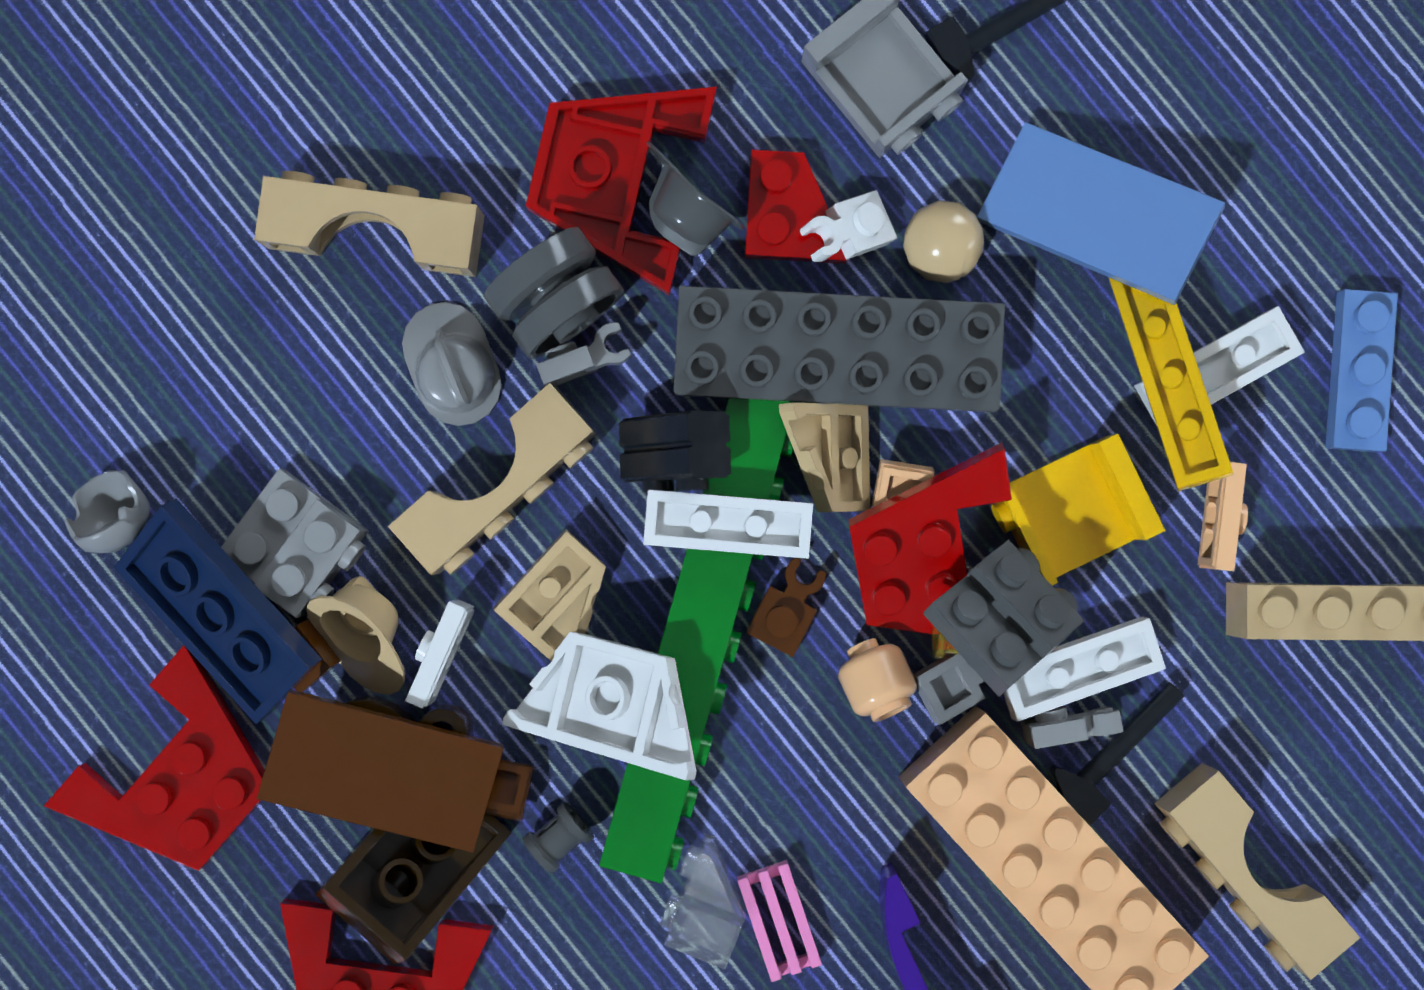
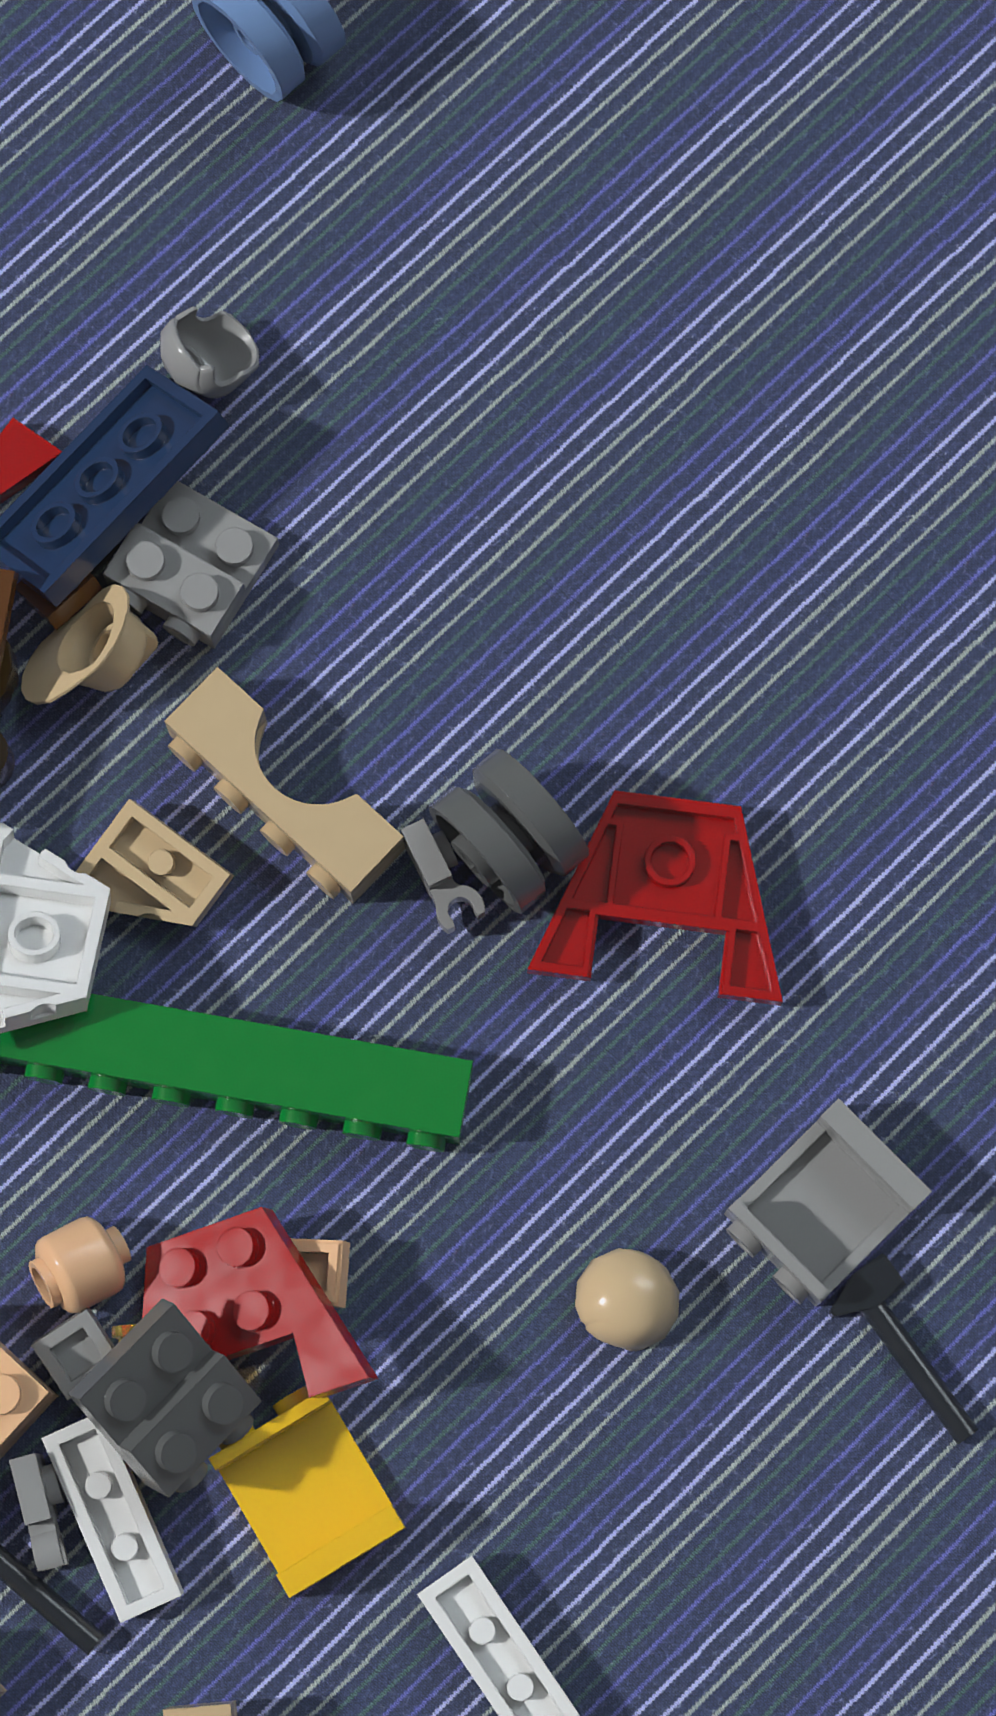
camera: 85 degrees right, 10 degrees down
tan arch [254,171,485,277] -> none
light grey piece [402,302,502,426] -> none
white plate [405,599,475,709] -> none
black brick [619,410,731,493] -> none
white plate [643,490,813,559] -> none
dark grey piece [646,141,745,256] -> none
dark grey bracket [674,286,1005,413] -> none
red wing [745,150,847,264] -> none
reddish brown plate [746,557,826,657] -> none
tan wing [779,403,870,512] -> none
white plate [799,190,897,262] -> none
medium blue tile [977,122,1225,305] -> none
yellow plate [1108,277,1233,491] -> none
light nougat plate [1197,462,1248,571] -> none

